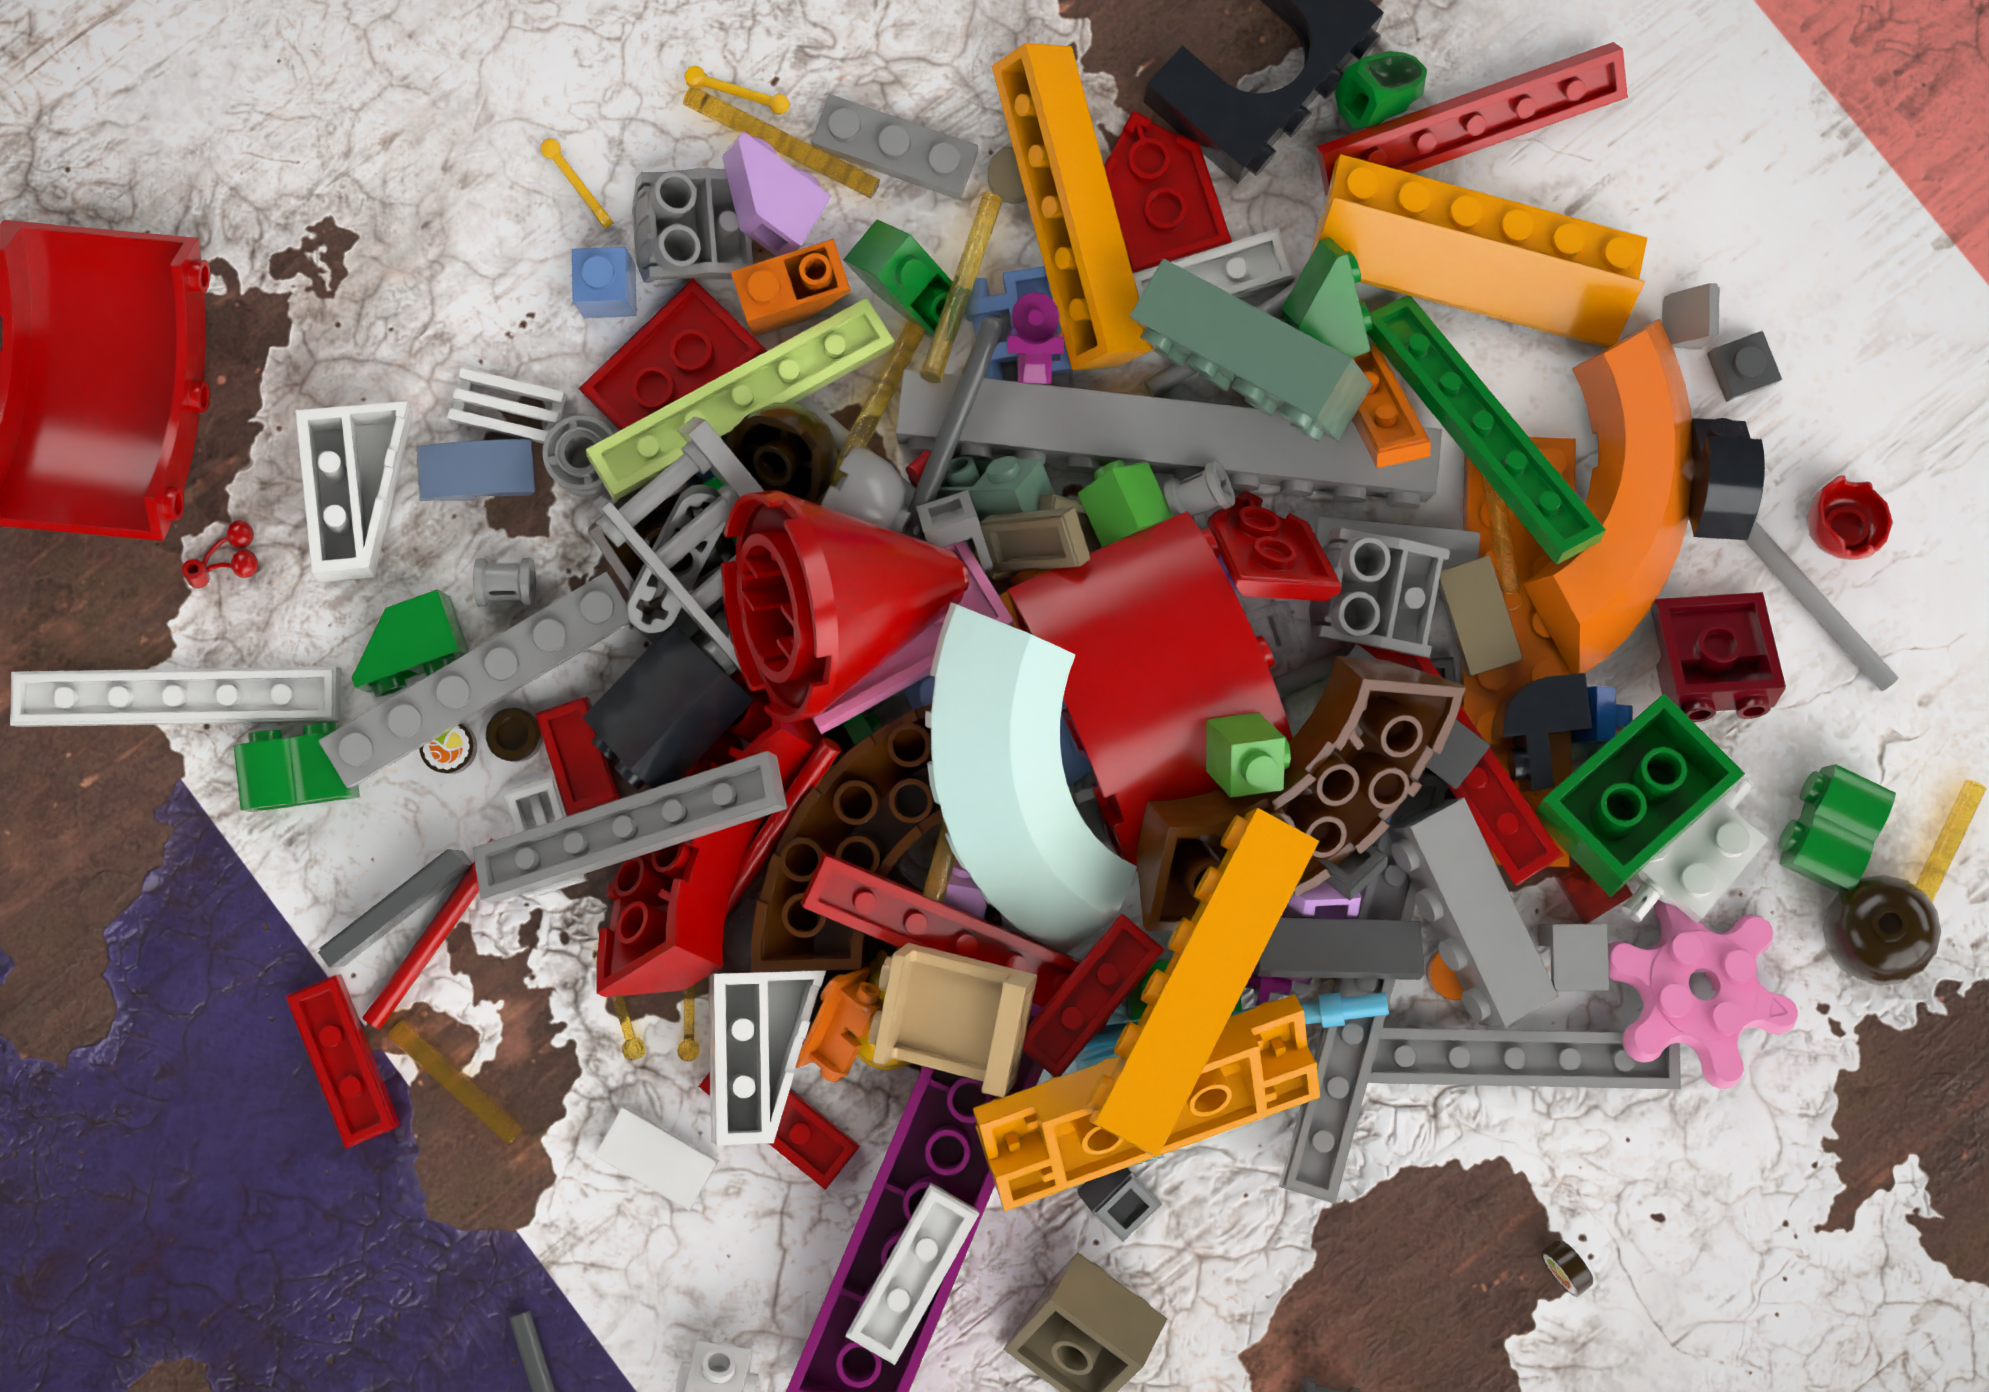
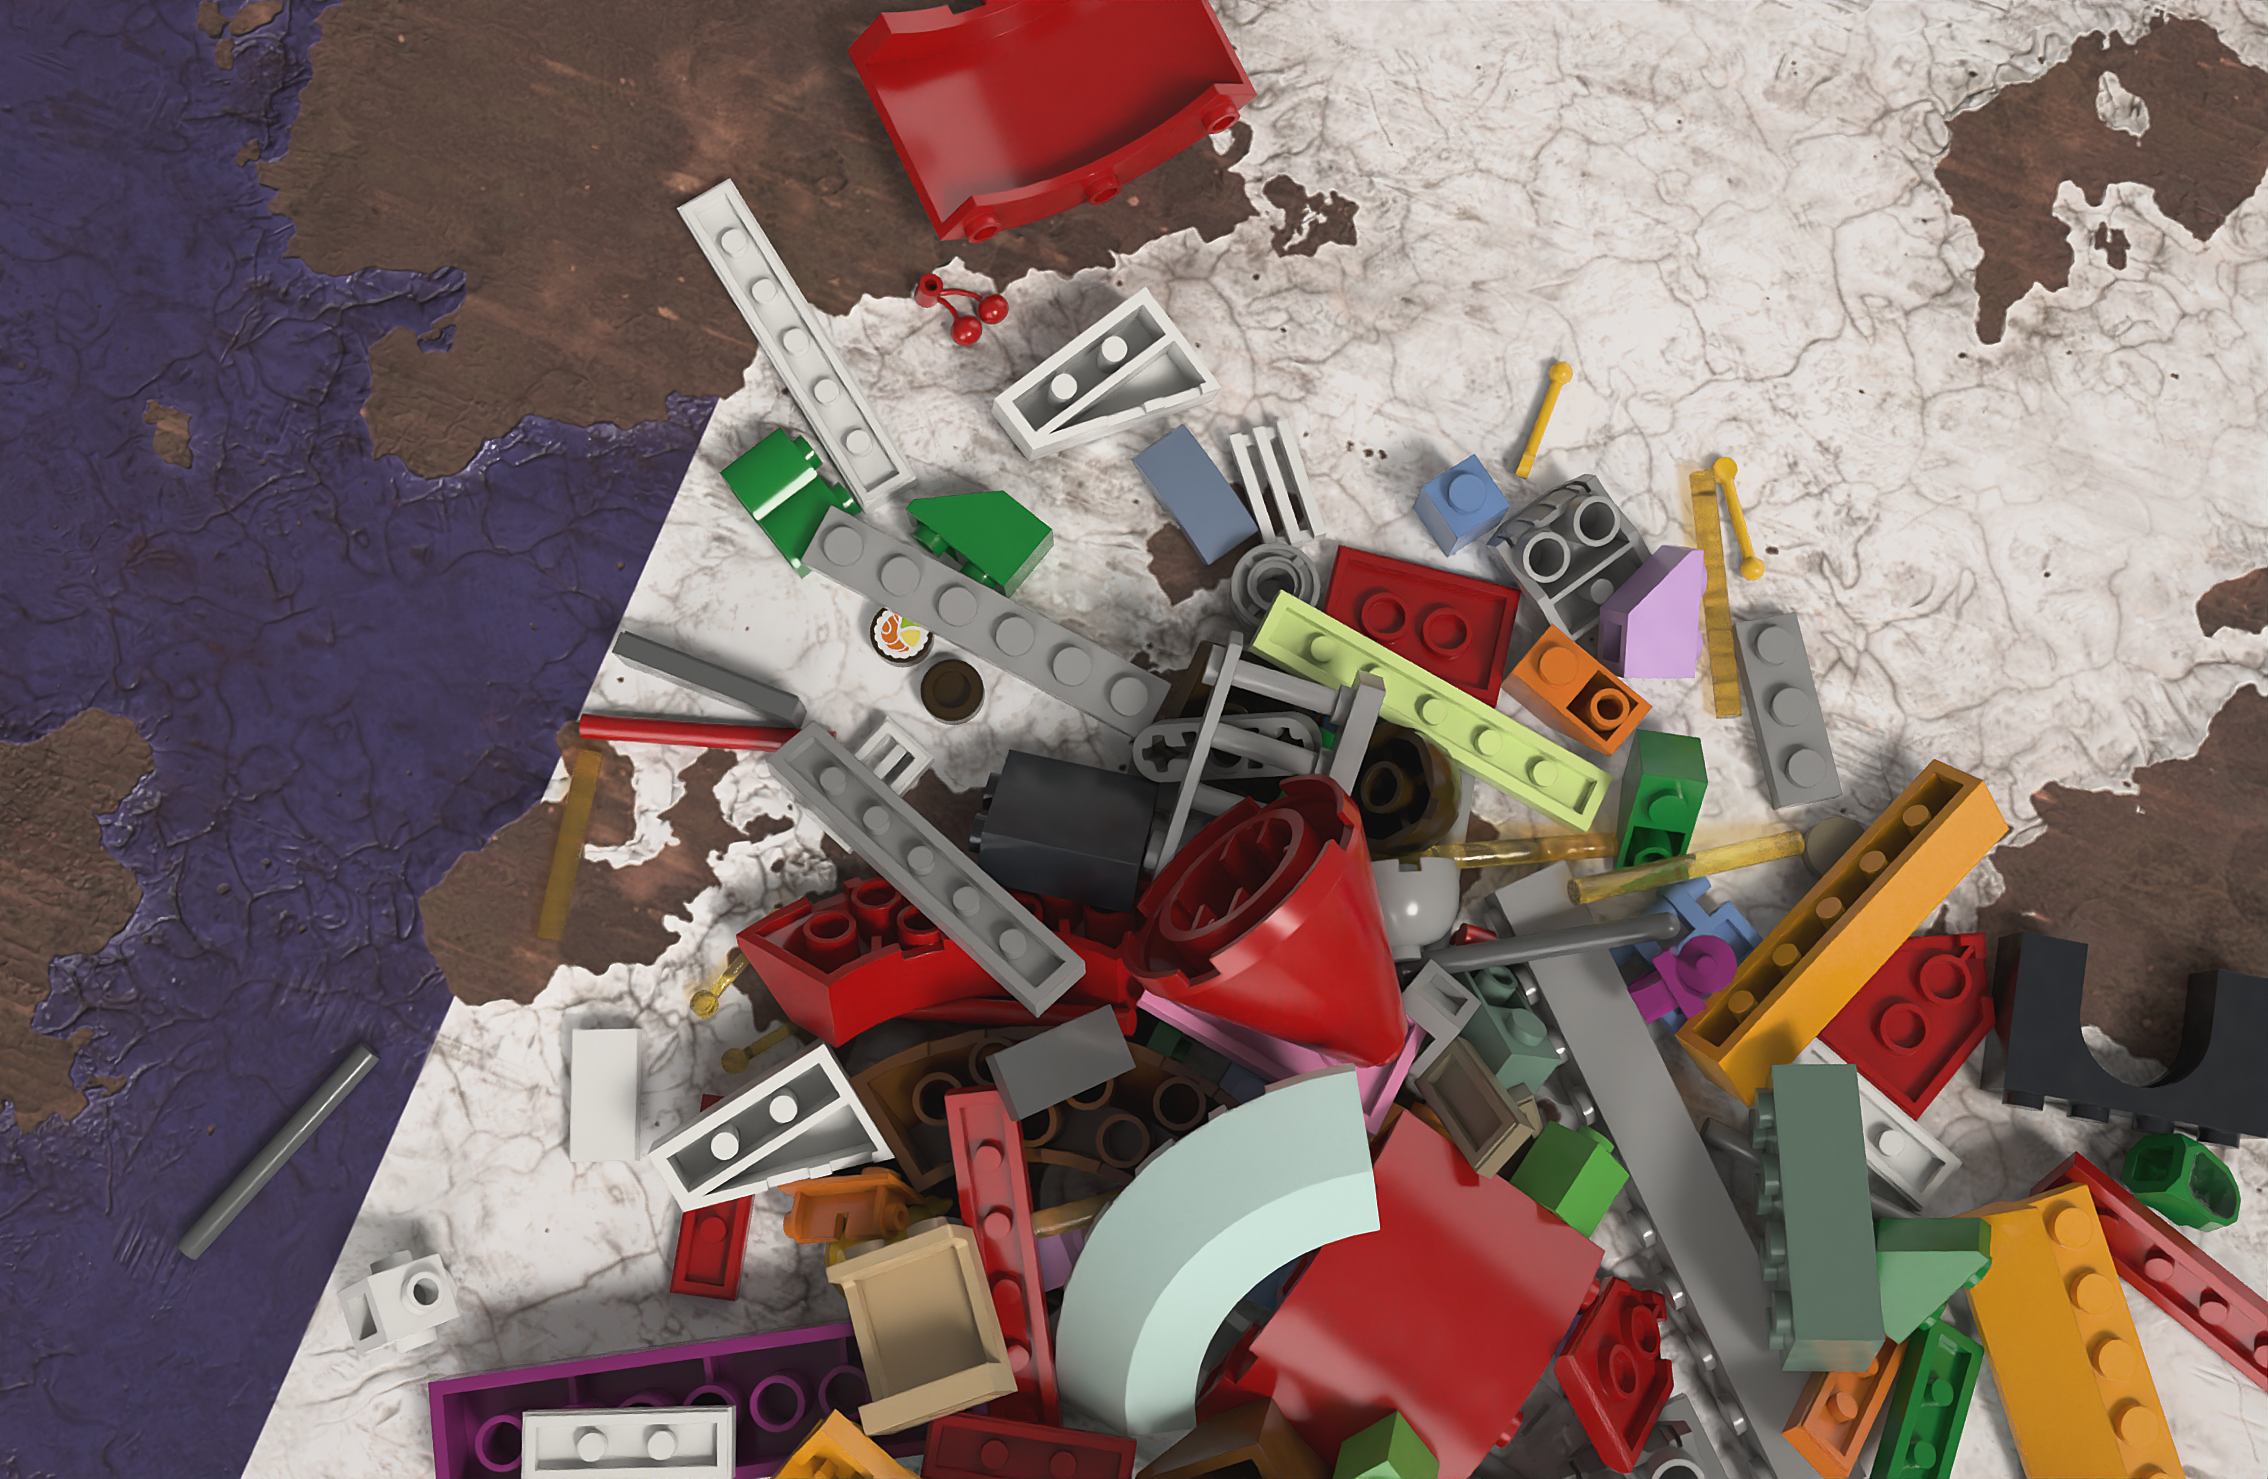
camera: 60 degrees right, 5 degrees down
red tile [285,974,401,1149] -> none
light grey bush [473,558,536,607] -> none
red tile [535,696,622,816] -> none
light grey bush [1164,461,1235,520] -> none
none -> dark grey tile [985,1004,1136,1122]

